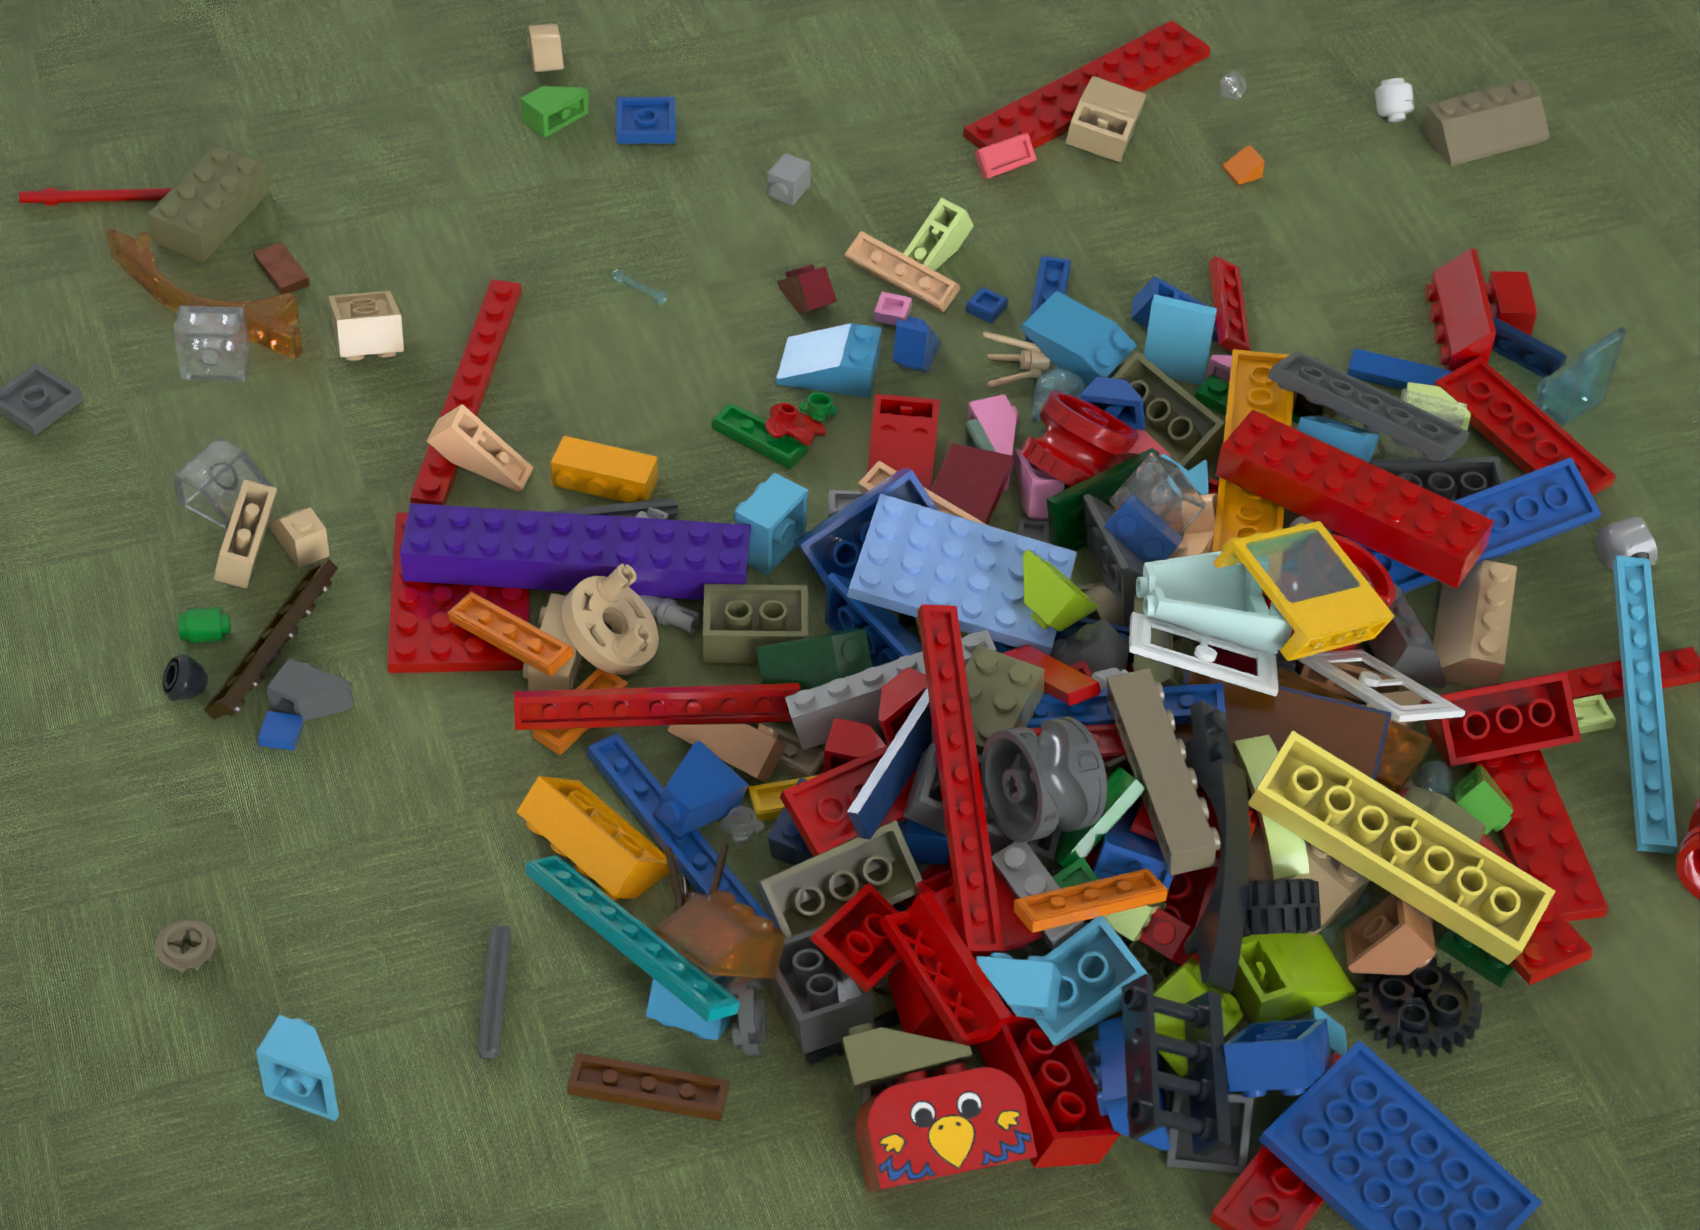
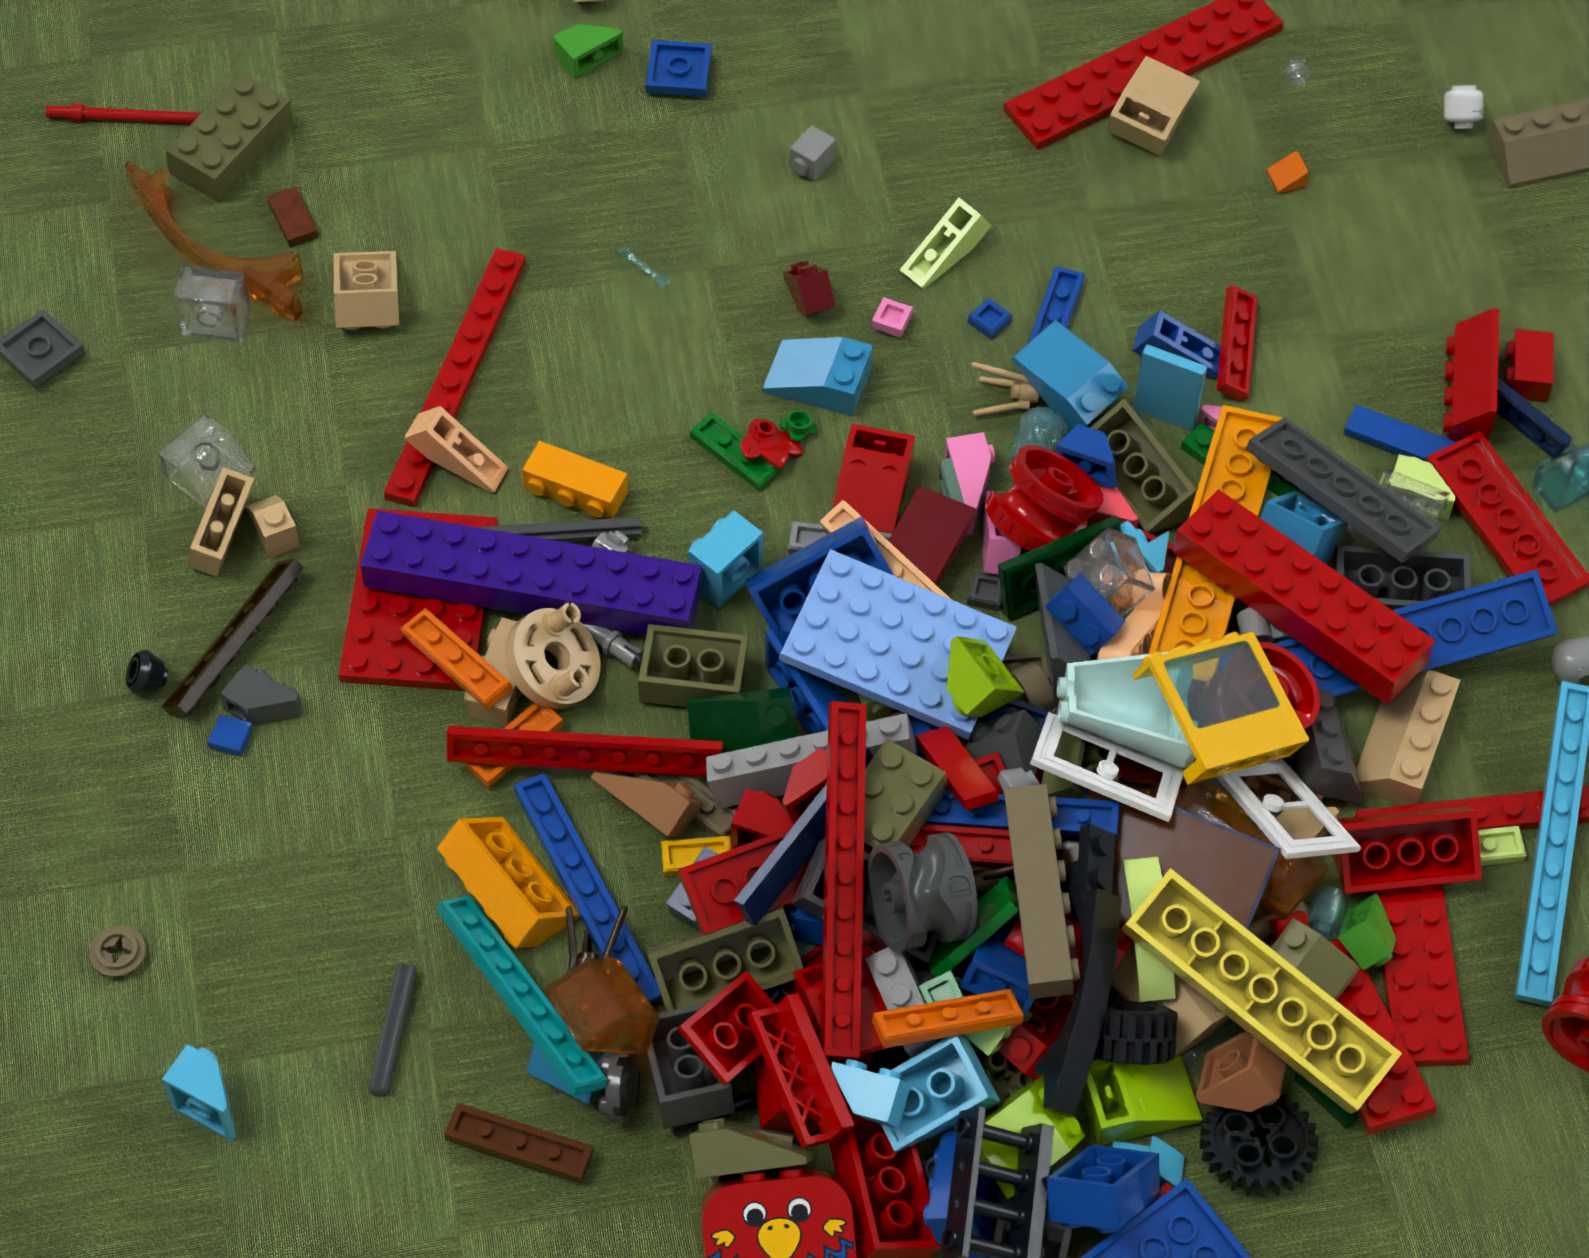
camera: 10 degrees right, 10 degrees up
green brick [178,606,231,644] -> none
blue slope [654,740,749,837] -> none
clear plate [720,806,764,844] -> none
light nougat tile [844,231,961,313] -> none
blue slope [893,316,942,373] -> none
coral tile [974,132,1037,179] -> none

